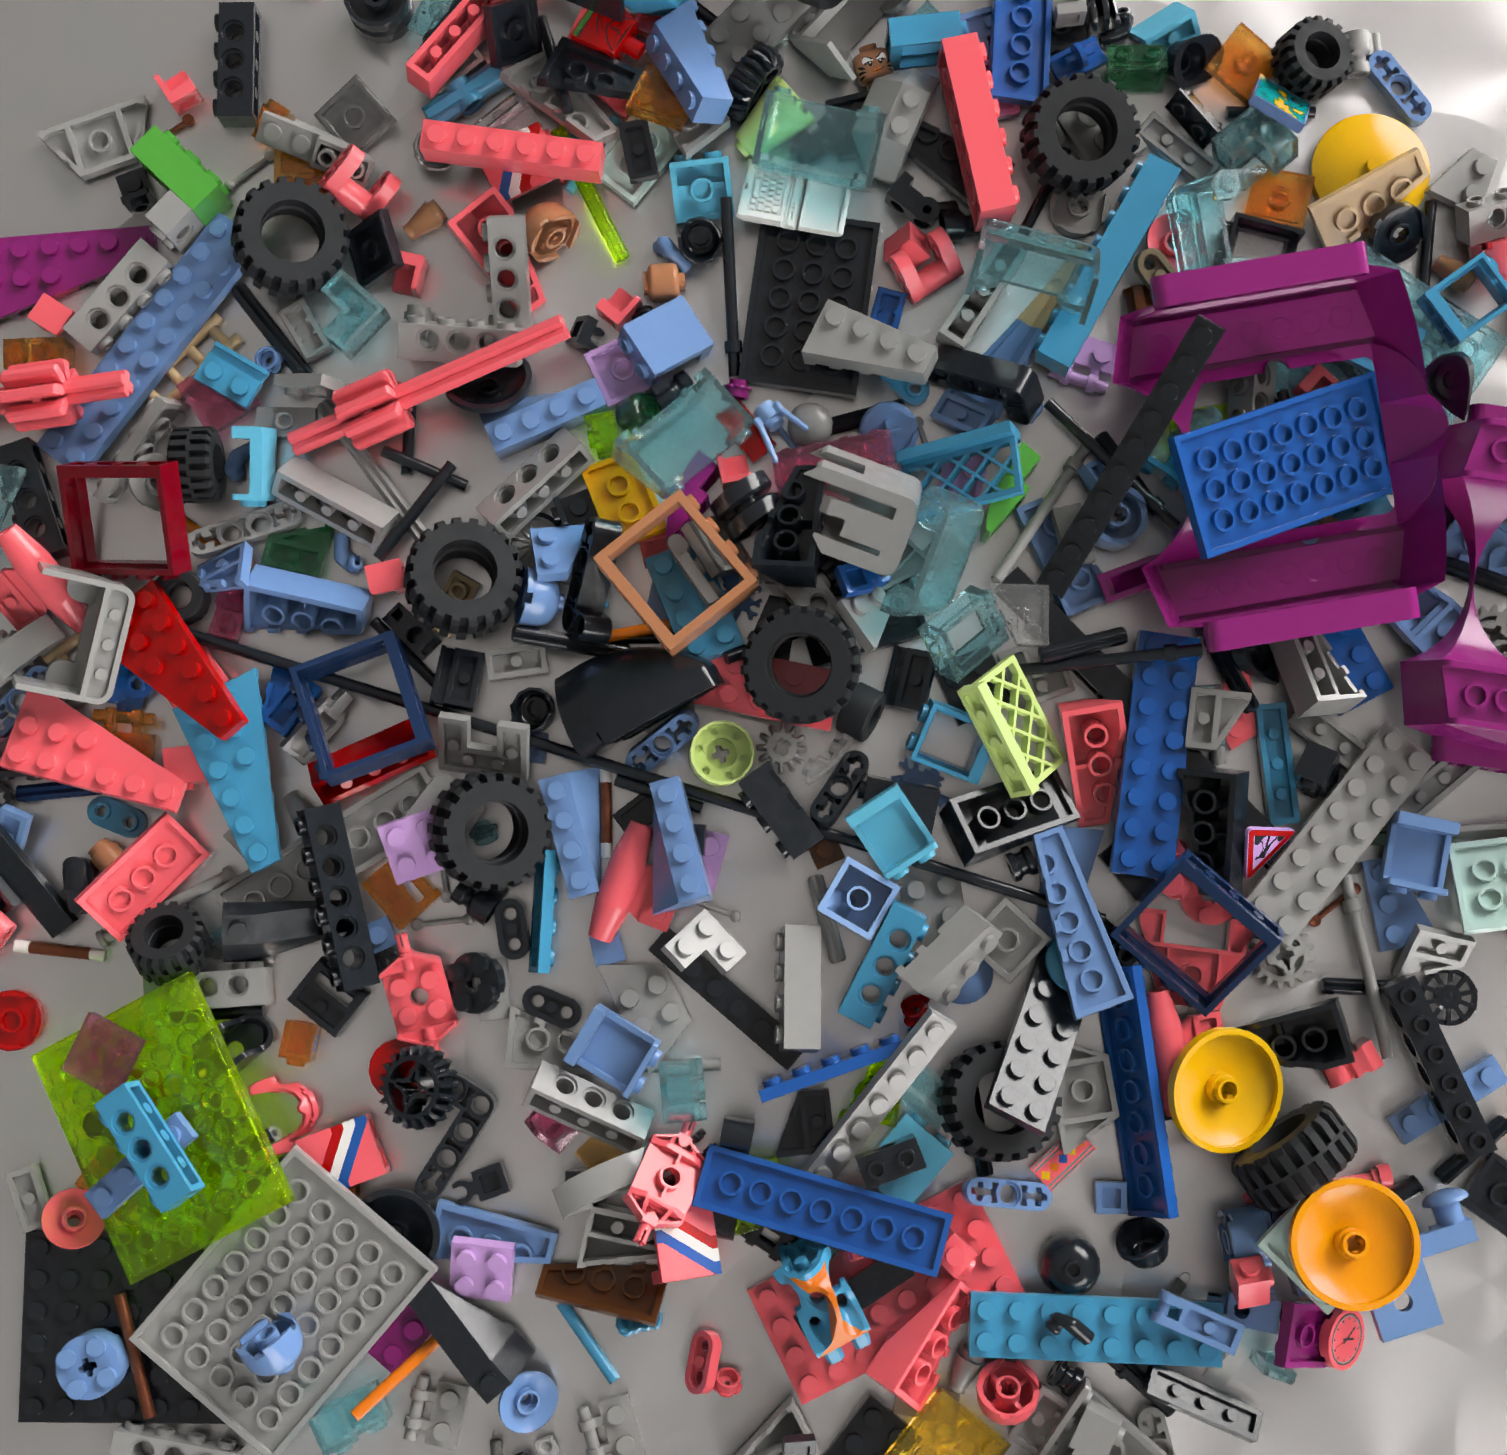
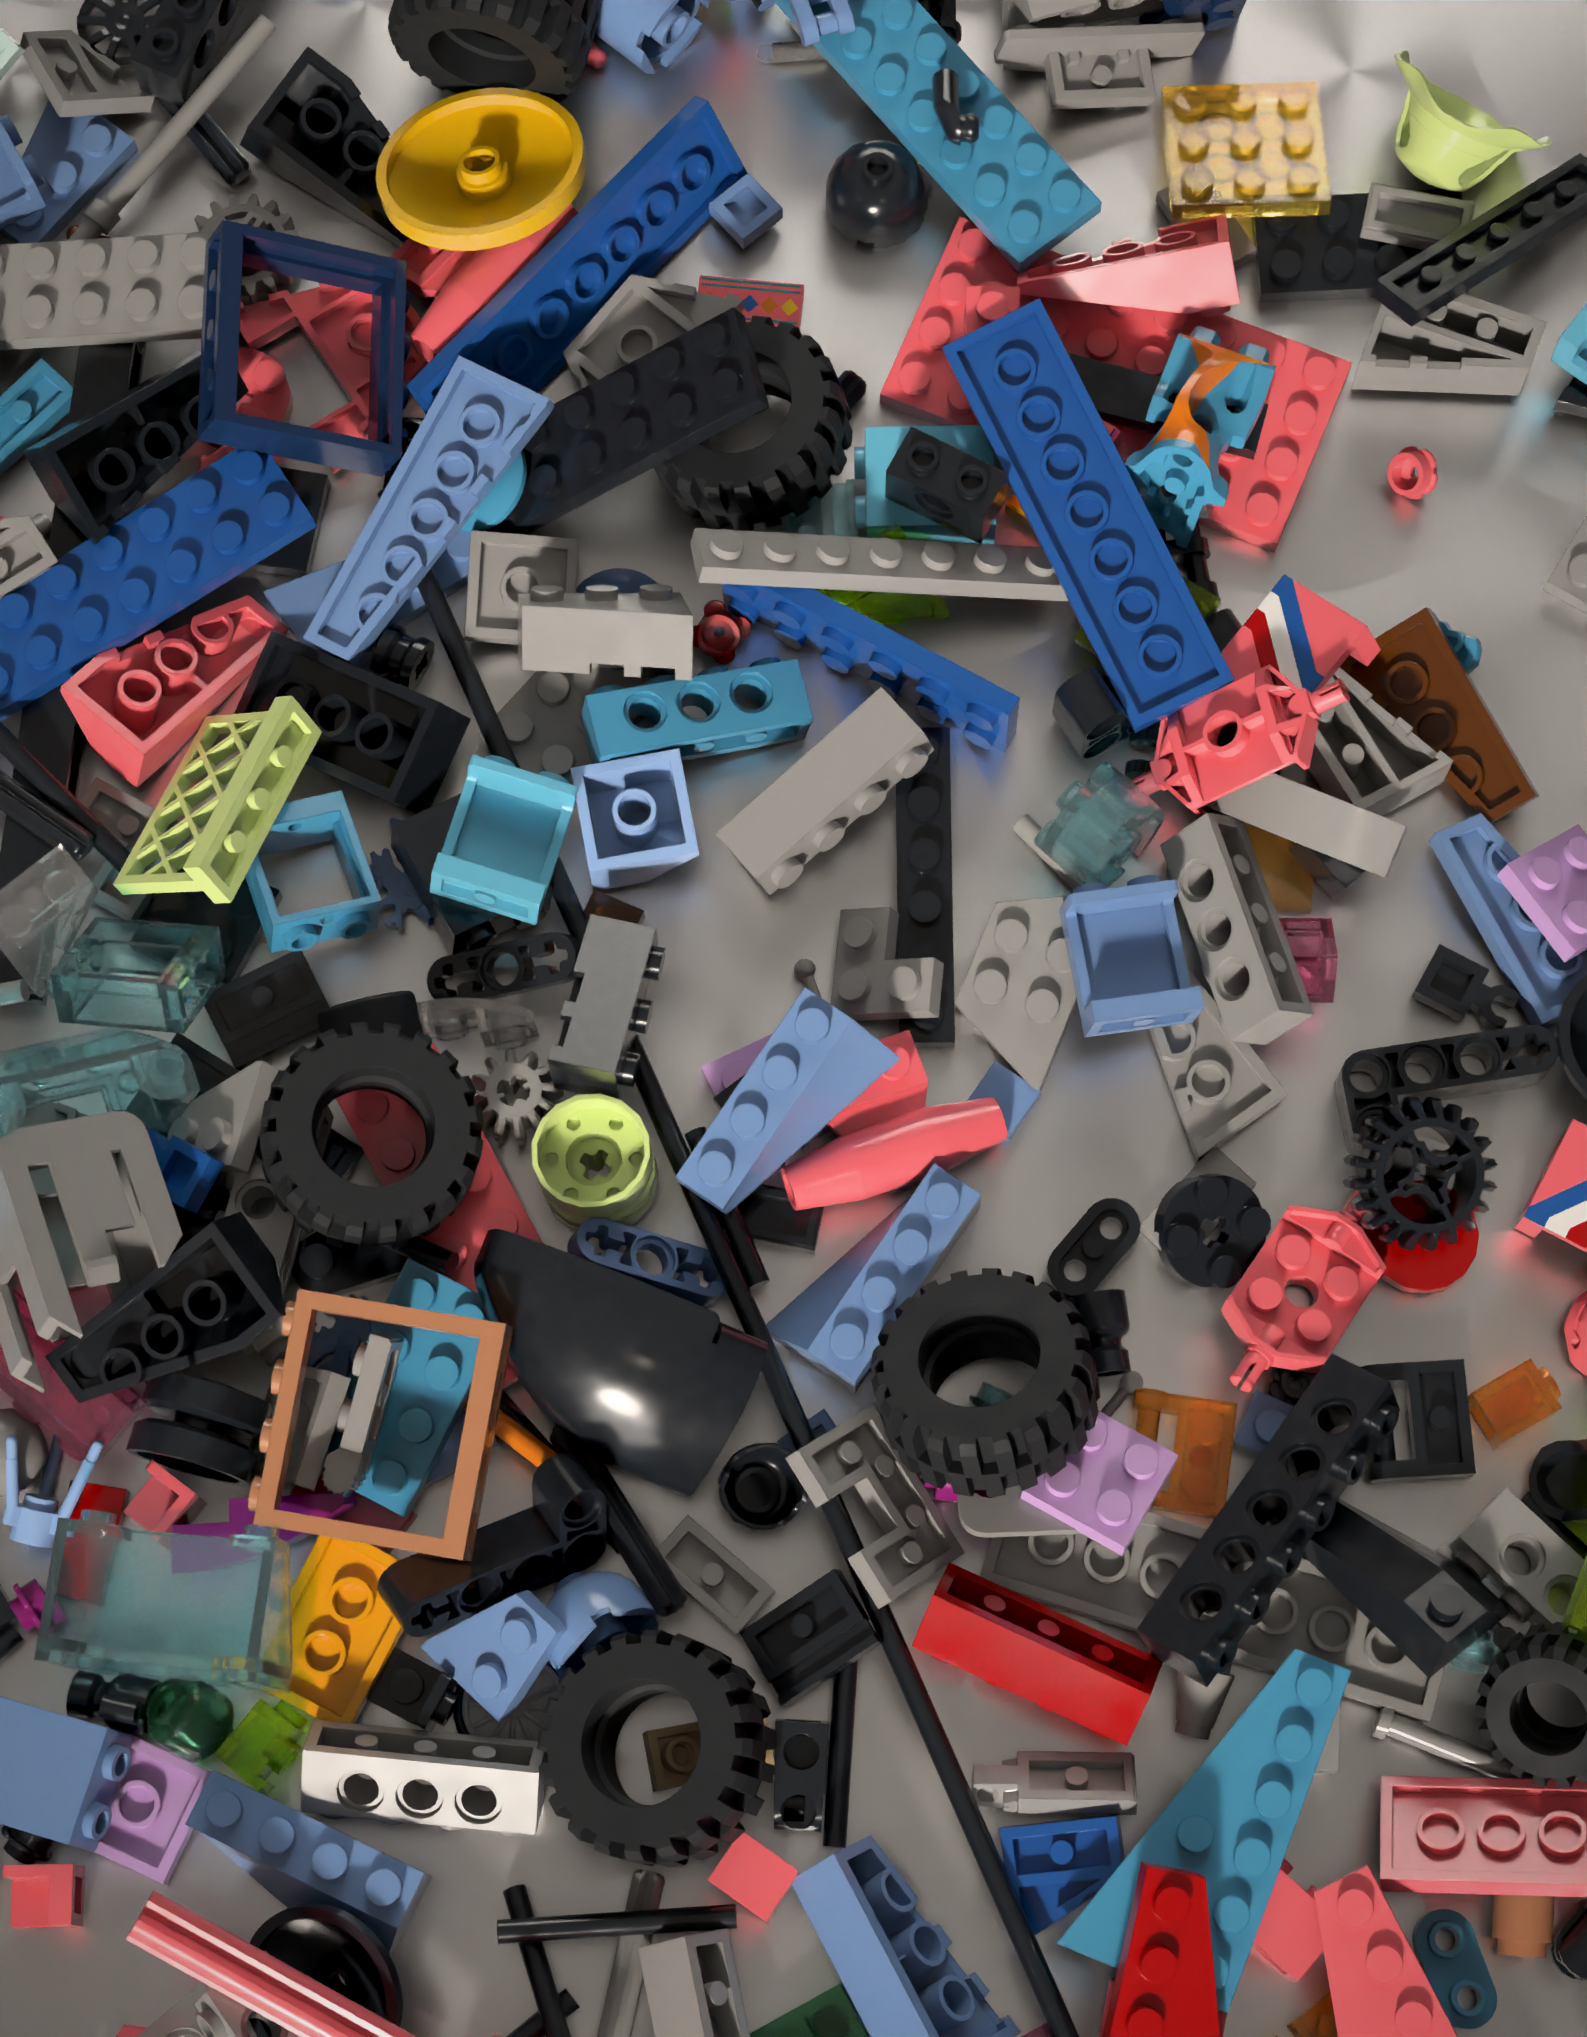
camera: 130 degrees left, 10 degrees down
dark blue window [289,629,436,787] -> none
medium blue arm [334,533,364,573] -> none
light grey hinge [411,914,474,931] -> none
black plate [522,985,582,1028] -> none
dark azure plate [528,849,560,974] -> none
dark azure bar [556,1303,620,1384] -> none
black tile [565,315,605,351] -> none
copper bar [599,769,613,859] -> none
coral plate [685,1330,722,1394] -> none
black wing [776,1088,833,1158] -> none
light grey axle [807,874,846,964] -> none
light grey cone [947,1343,985,1394] -> none
medium blue beam [961,1177,1052,1211] -> none
coral cylinder [976,1358,1040,1426] -> none
black wheel [1046,1361,1084,1397] -> none
black helmet [1116,1217,1170,1269] -> none
piece [1243,826,1295,880] -> none
coral leg [1321,1037,1384,1089] -> none

